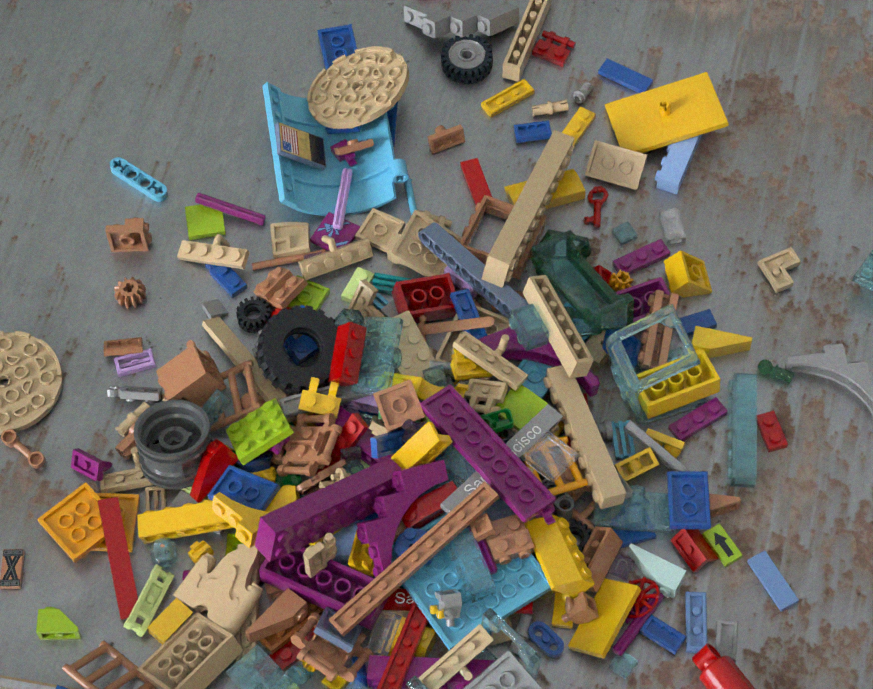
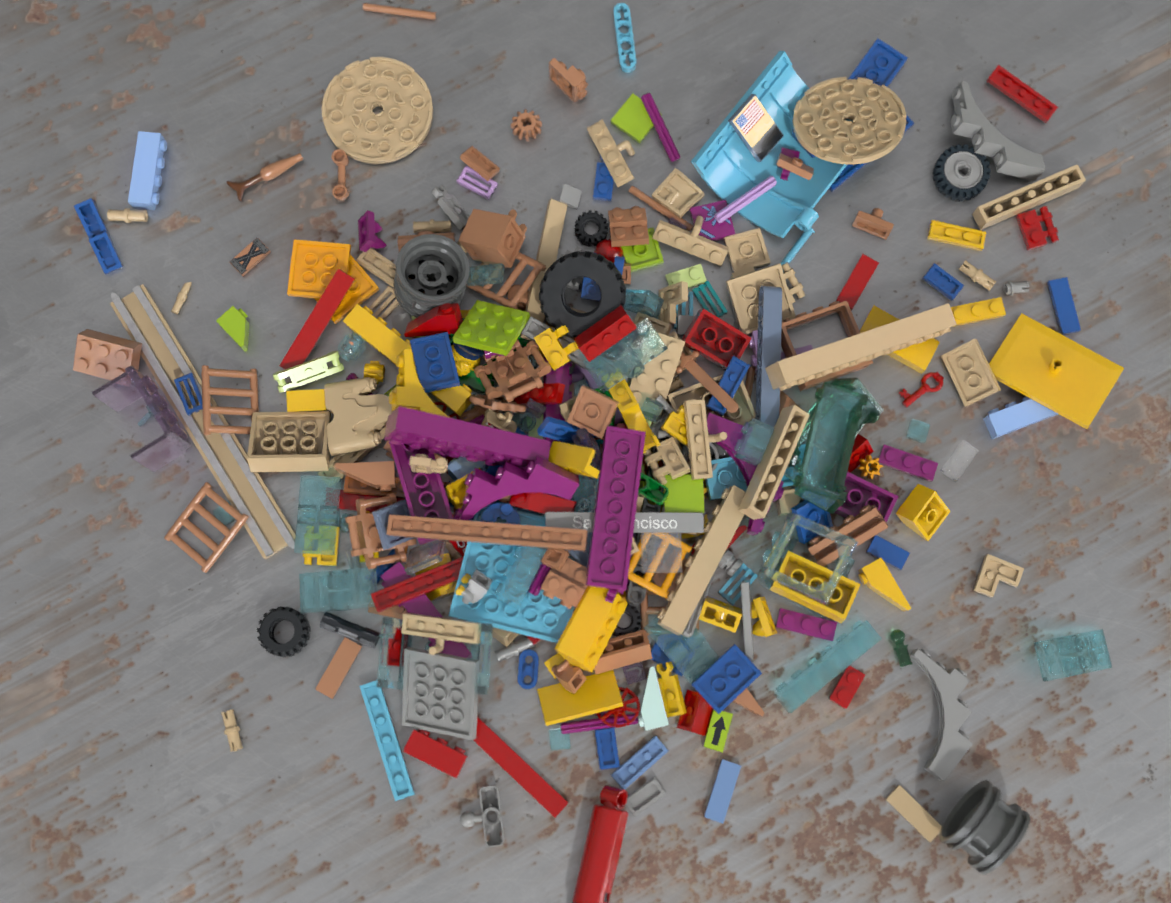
camera: 40 degrees right, 20 degrees up
none -> yellow plate [656,661,687,718]

